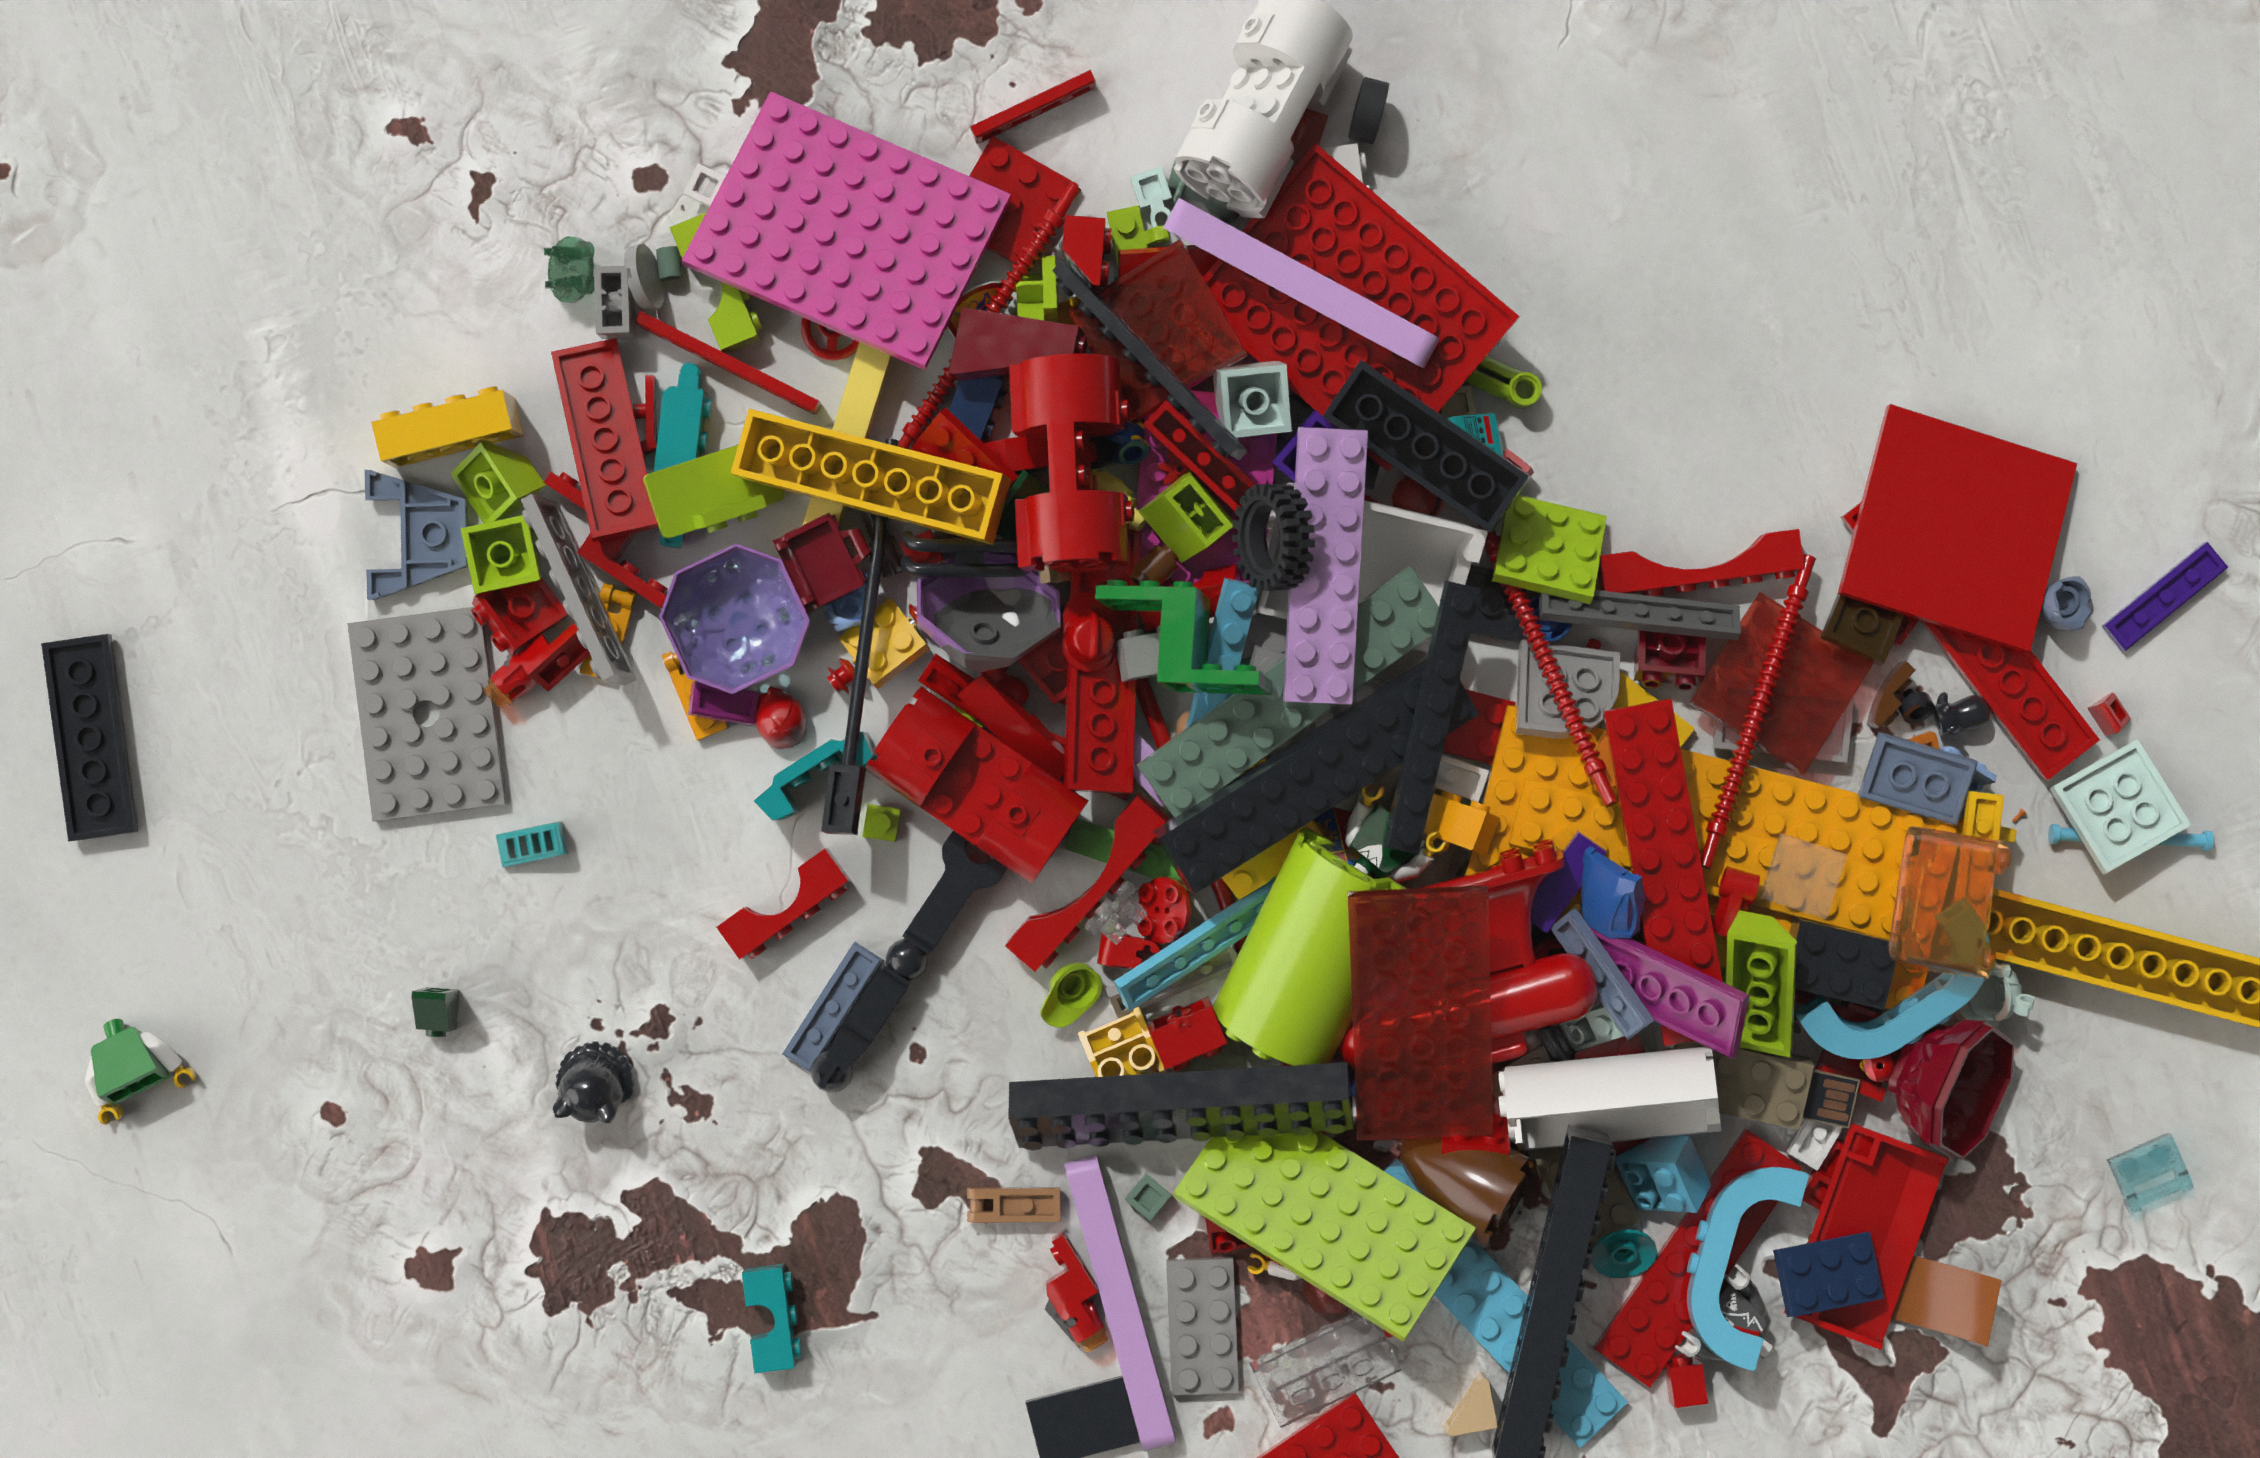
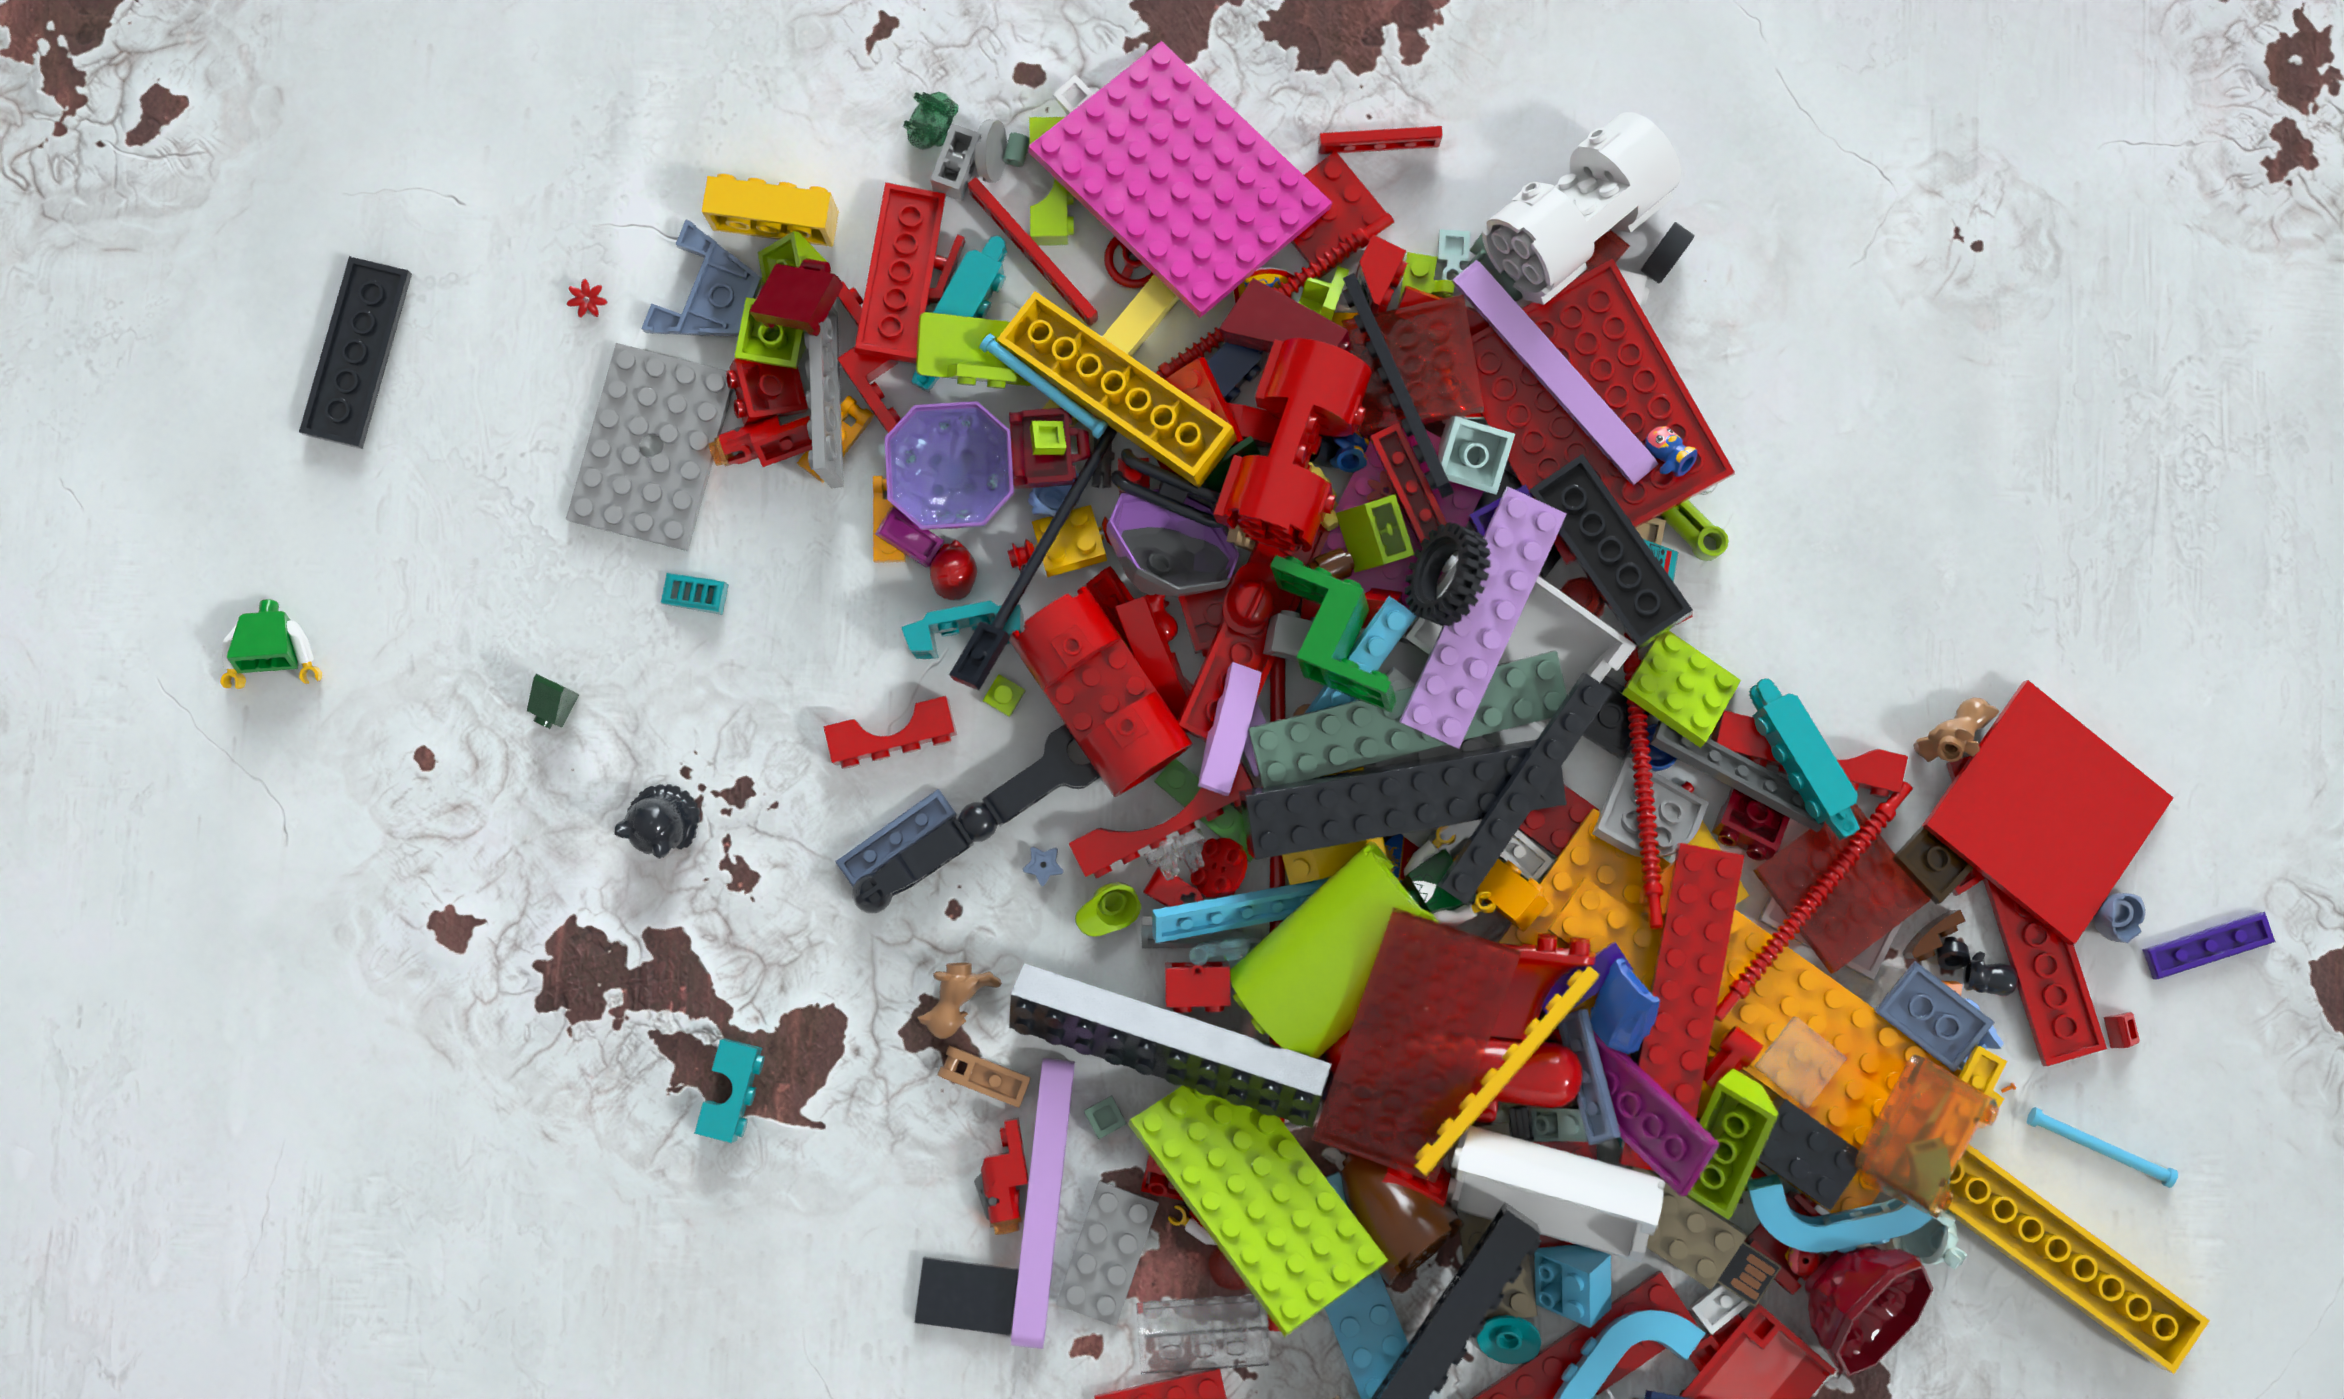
camera: 20 degrees right, 5 degrees down
yellow slope [1078,1007,1167,1077] -> none
light aqua plate [2050,739,2192,875] -> none
none -> red plant [567,279,608,318]
none -> dark red piece [749,259,844,336]
none -> medium nougat animal [917,963,1002,1039]
none -> medium azure bar [979,333,1108,439]
none -> sand blue plate [1023,847,1064,886]
none -> lime plate [1030,421,1066,455]
none -> clear light blue plate [1189,935,1252,965]
none -> lavender slope [1198,662,1262,796]
none -> yellow plate [1415,966,1599,1177]
none -> blue animal [1645,426,1697,477]
none -> teal hinge [1749,678,1860,840]
none -> medium nougat animal [1913,697,1999,762]

